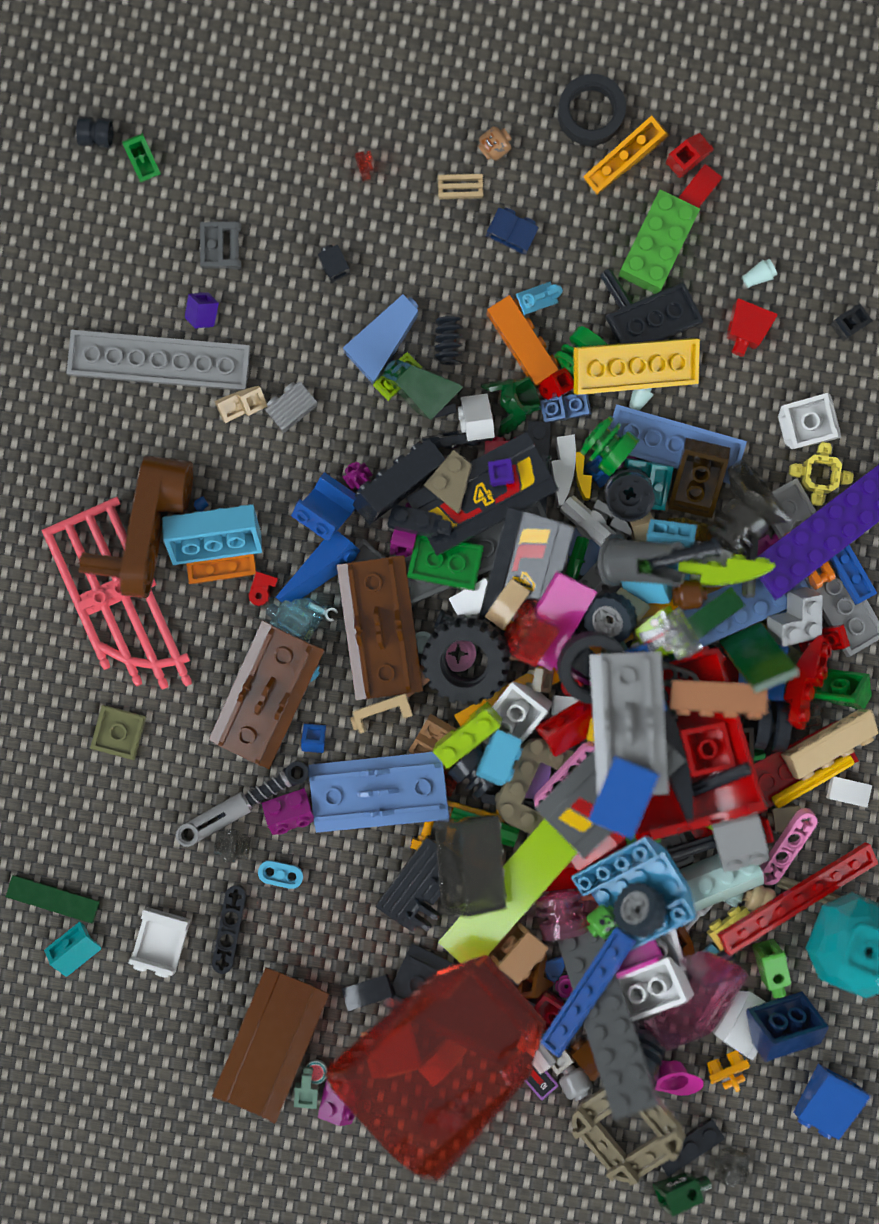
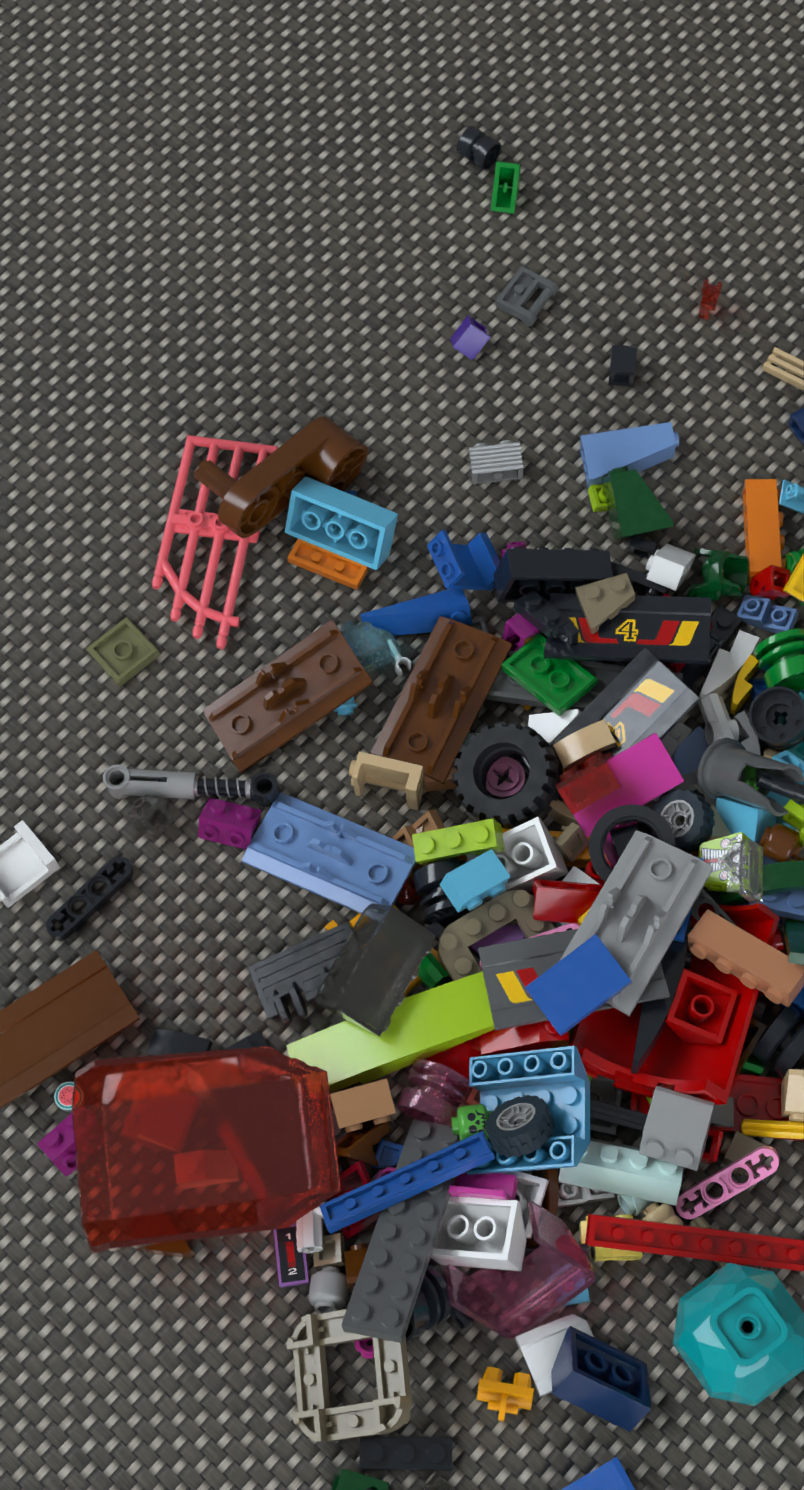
camera: 40 degrees right, 20 degrees down
light grey plate [67,330,250,391] -> none
tan slope [215,386,268,423] -> none
red leg [249,571,280,606] -> none
medium azure plate [258,860,304,889] -> none
sand green plate [294,1067,318,1109] -> none
blue slope [301,724,326,753] -> none
black piece [434,316,463,365] -> none
dark purple plate [488,458,515,486] -> none
green axle [565,536,589,581] -> none
dark pink piece [655,1061,703,1096] -> none
black axle [691,763,752,797] -> none
bright green torso [752,938,791,998] -> none

